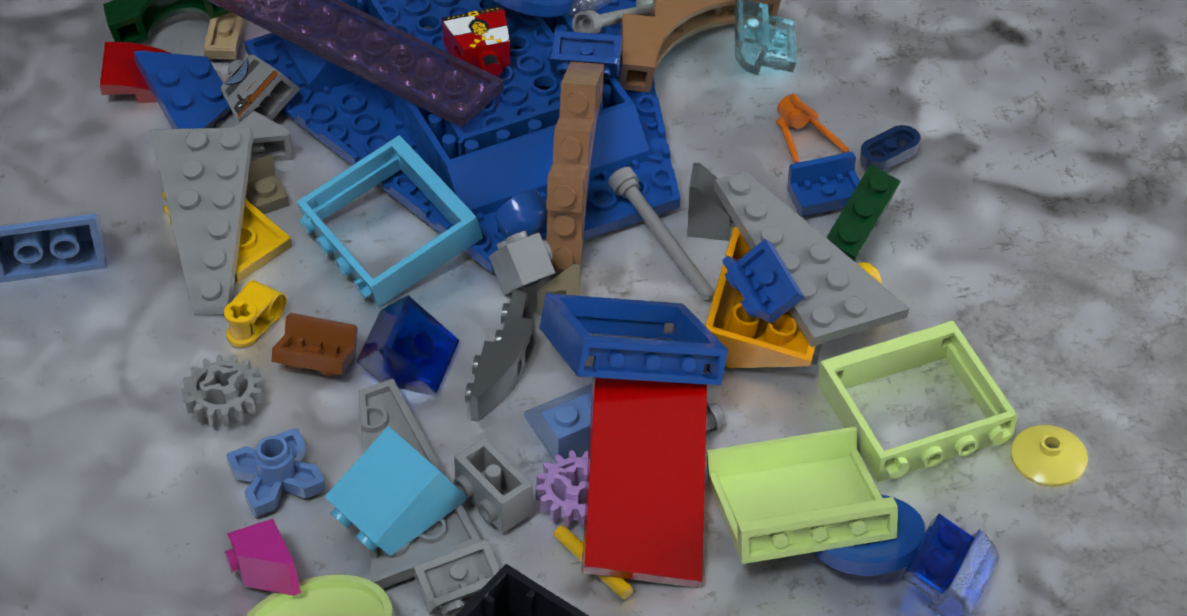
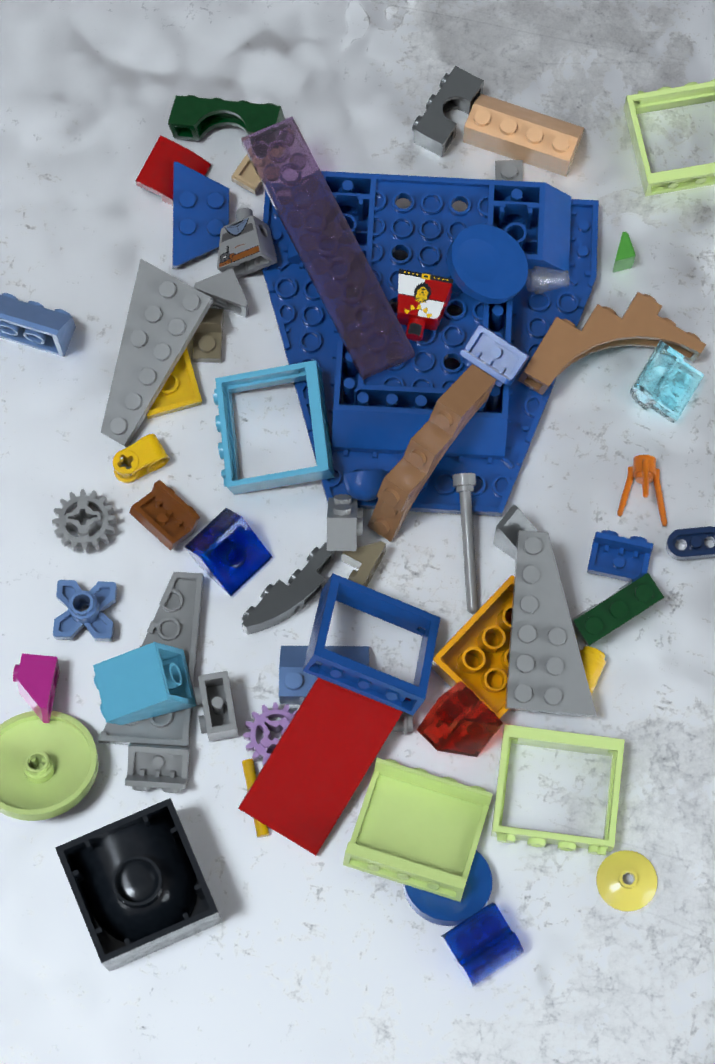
camera: 30 degrees right, 25 degrees up
light grey piece [572,3,653,34] -> none
blue bracket [722,239,805,324] -> none
none -> clear red slope [417,681,503,757]

